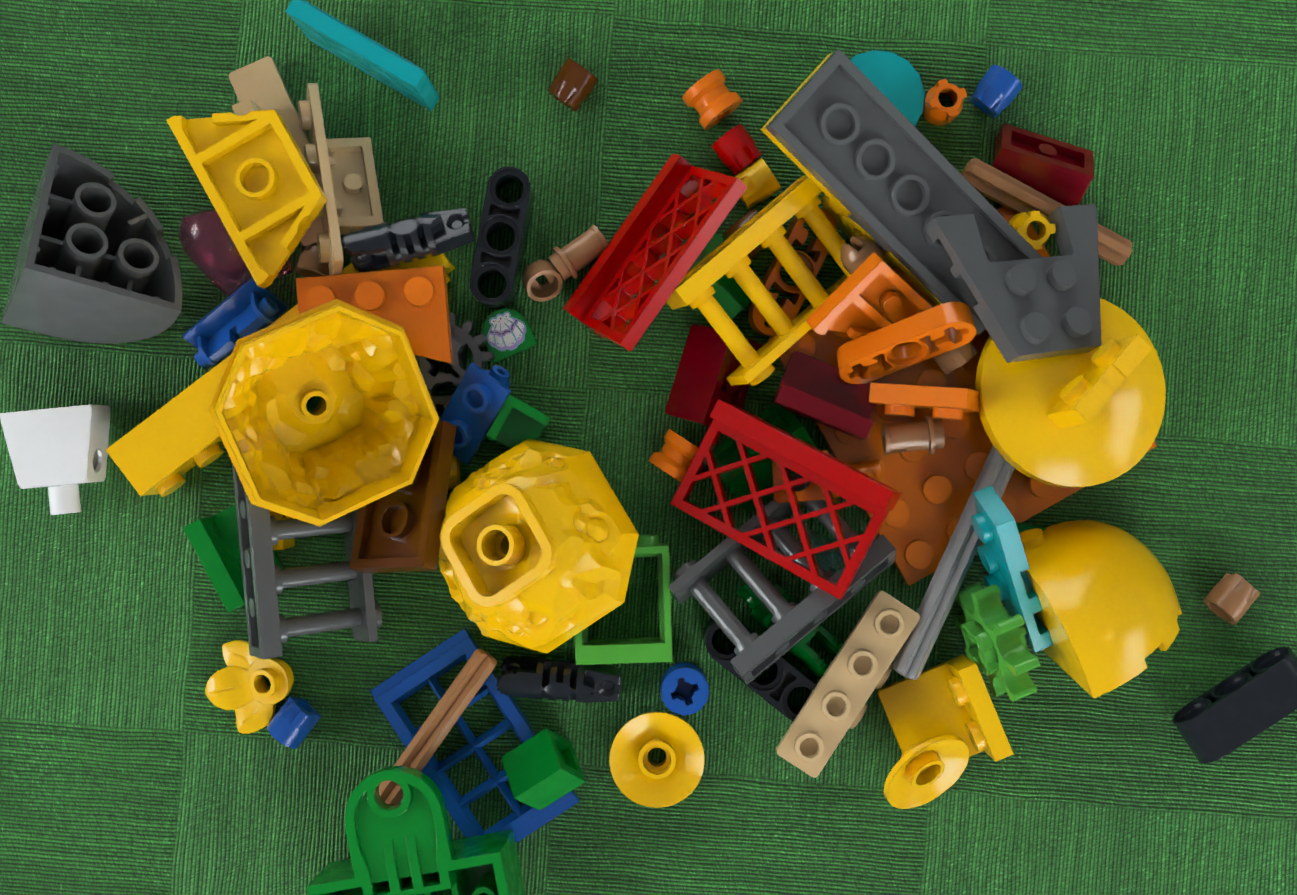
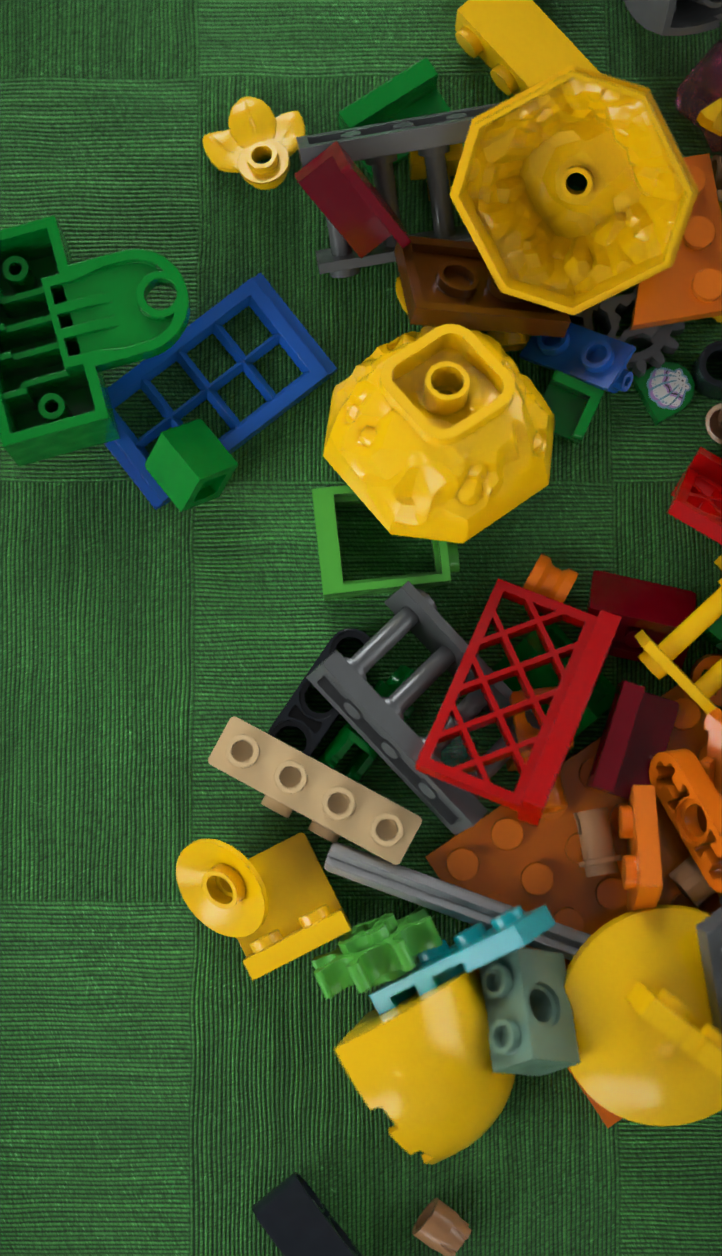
camera: 90 degrees right, 5 degrees down
blue hinge [182,277,288,369] -> none
blue hose [267,695,321,749] -> none
medium nougat axle [379,648,497,805] -> none
black hinge [496,655,622,703] -> none
yellow dish [609,711,705,808] -> none
blue wheel [661,661,709,715] -> none
none -> dark red panel [294,141,412,259]
none -> sand green brick [479,947,580,1076]

